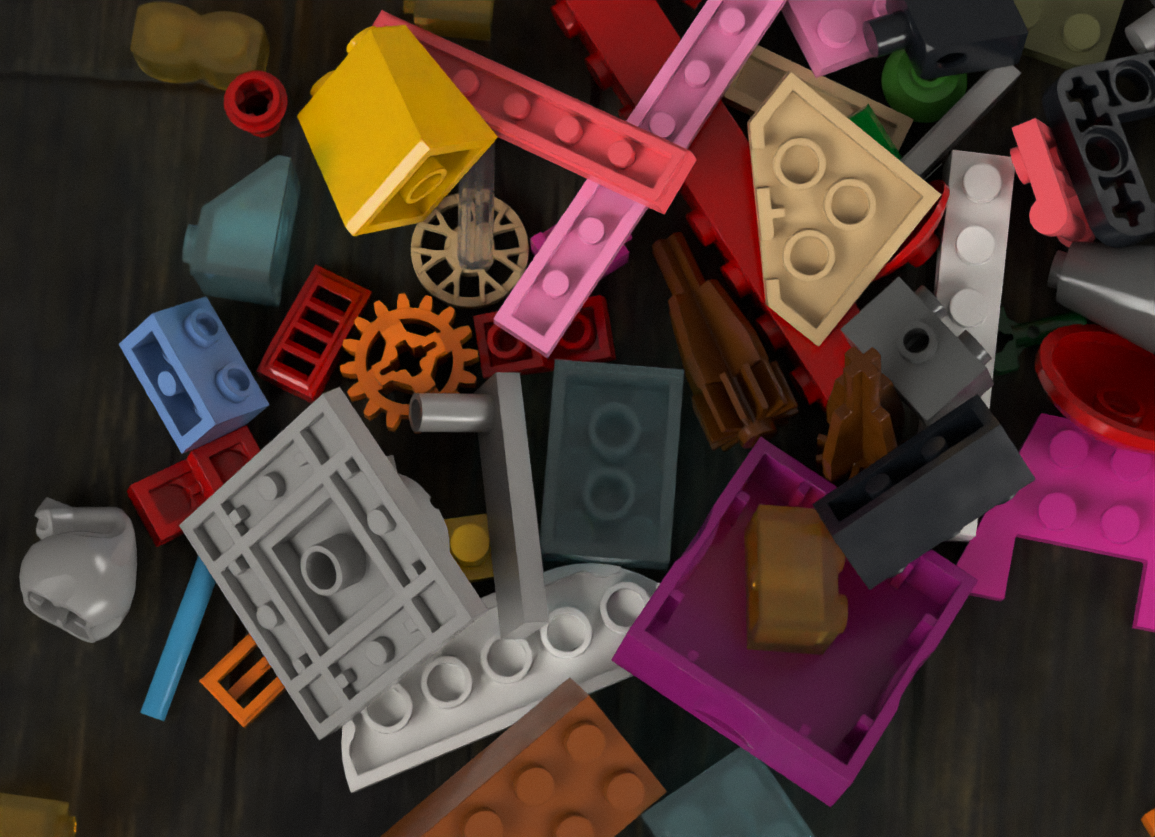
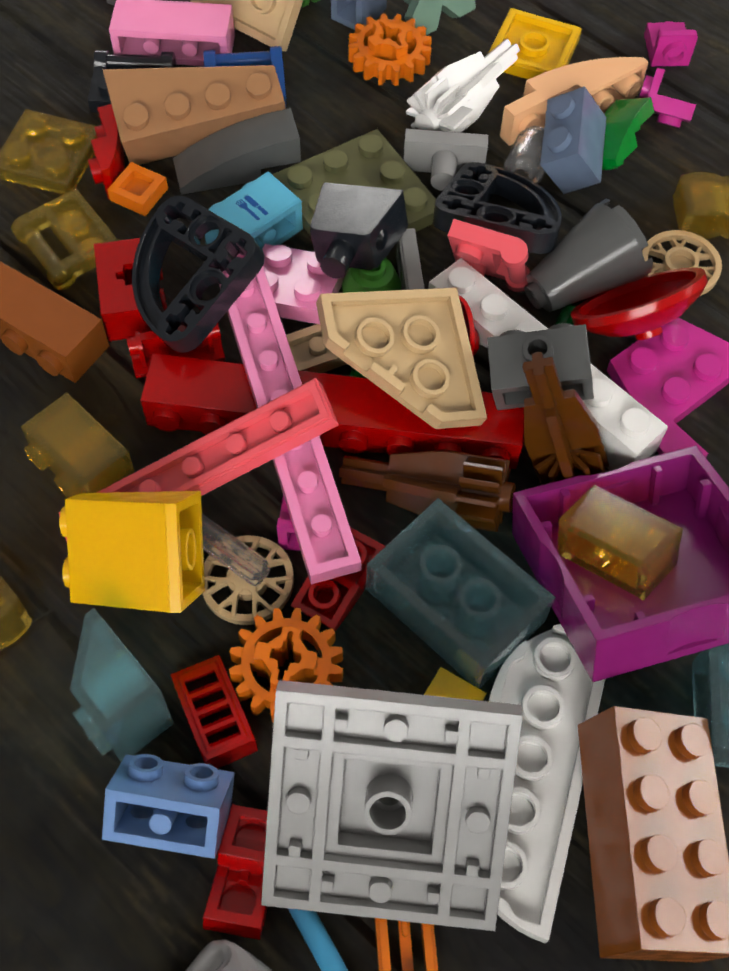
camera: 50 degrees left, 20 degrees down
red cone [224,70,288,138] -> none
light grey piece [409,372,549,639] -> none
black brick [812,394,1036,590] -> none

